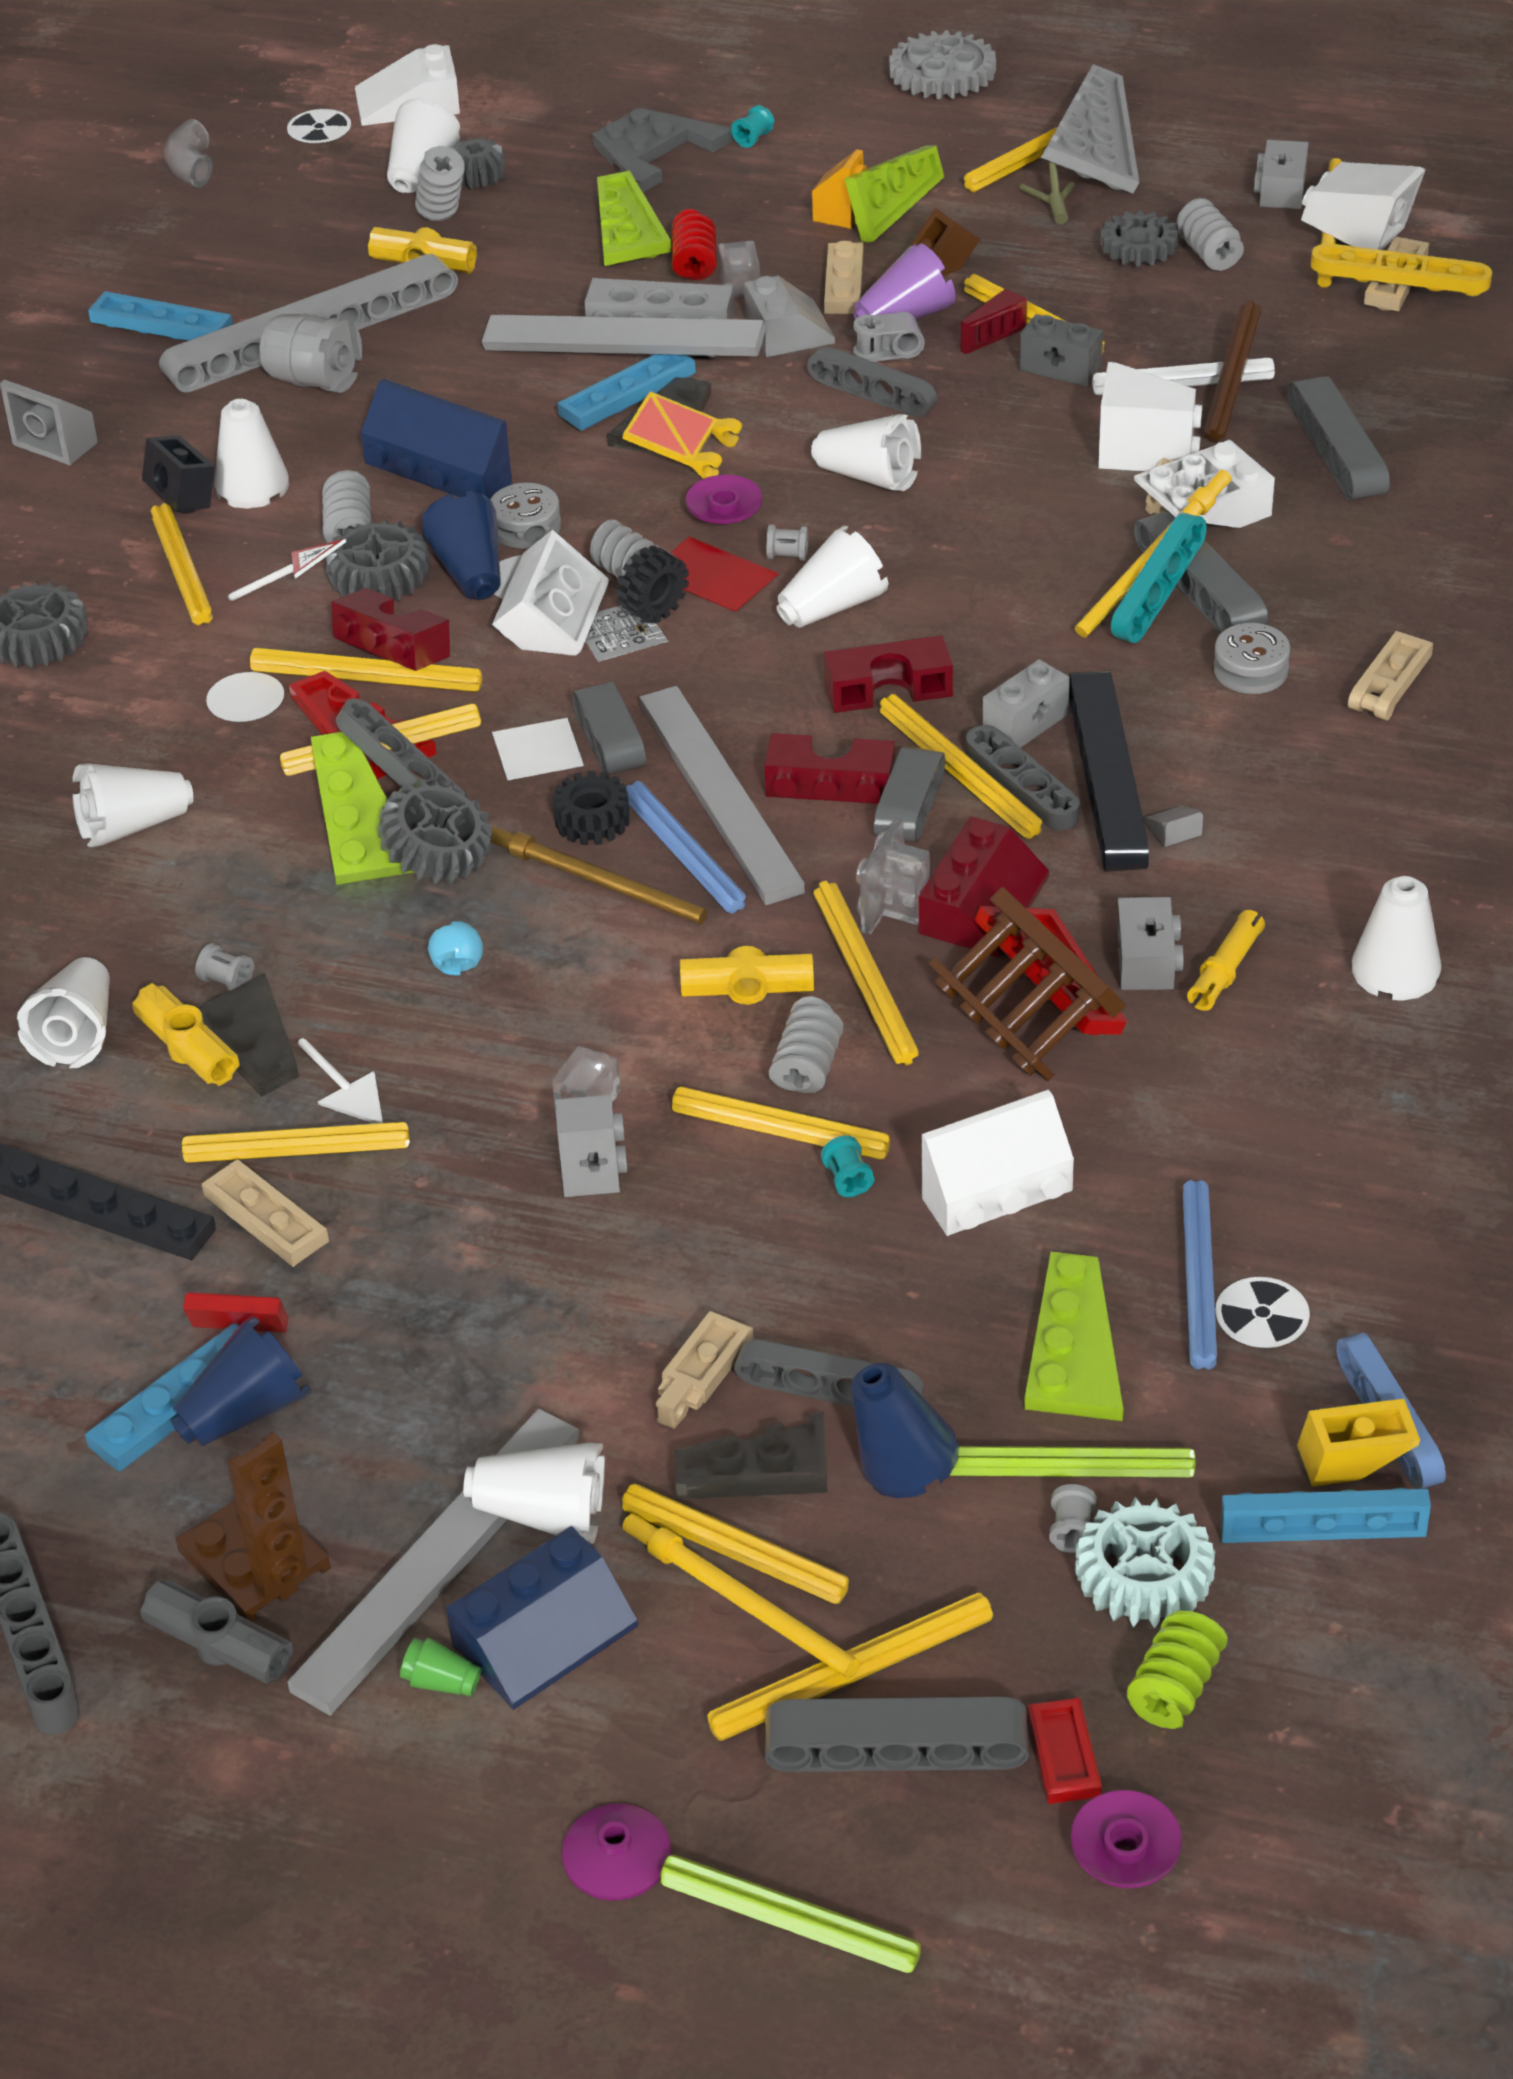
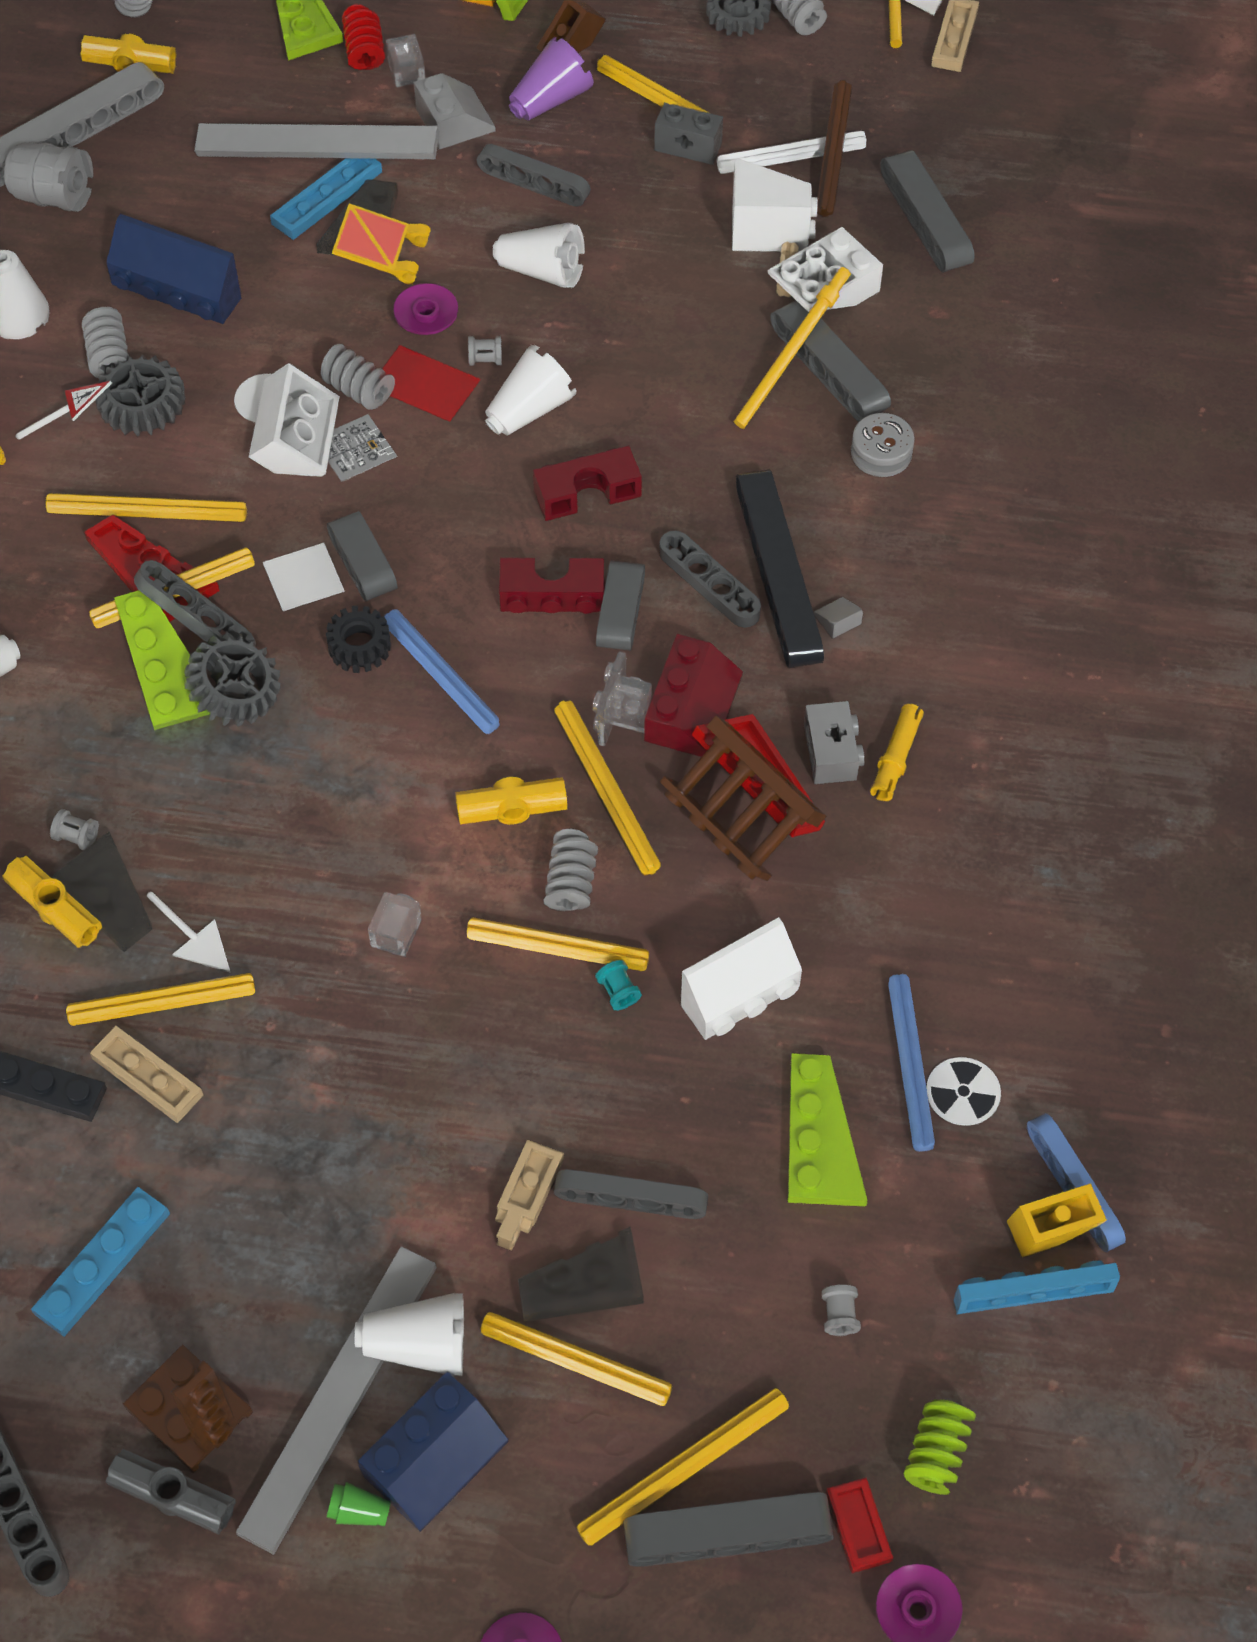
camera: 10 degrees left, 15 degrees up
dark blue cone [170,1315,311,1447] -> none
red tile [183,1292,289,1333] -> none
white sticker [206,672,284,722] -> none
dark red arch [331,588,450,671] -> none
dark blue cone [421,491,501,600] -> none
medium azure piece [428,921,483,975] -> none
pearl gold bar [489,824,708,925] -> none
light grey head [490,483,561,549] -> none
light grey brick [555,1095,627,1197] -> none
light grey brick [585,278,735,319] -> none
black tyre [616,545,689,623] -> none
yellow bar [622,1513,860,1678] -> none
light grey tile [639,686,805,906] -> none
tan plate [824,241,864,314] -> none
dark blue cone [851,1363,959,1499] -> none
light grey piece [853,312,925,363] -> none
yellow axle [880,694,1042,839] -> none
lime axle [950,1446,1196,1478] -> none
dark red slope [961,289,1027,354] -> none
light grey brick [983,659,1069,748] -> none
light aqua gear [1075,1496,1215,1629] -> none
teal beam [1111,512,1207,643] -> none
yellow piece [1311,244,1492,296] -> none
tan plate [1348,631,1433,721] -> none
white cone [1352,876,1441,1001] -> none

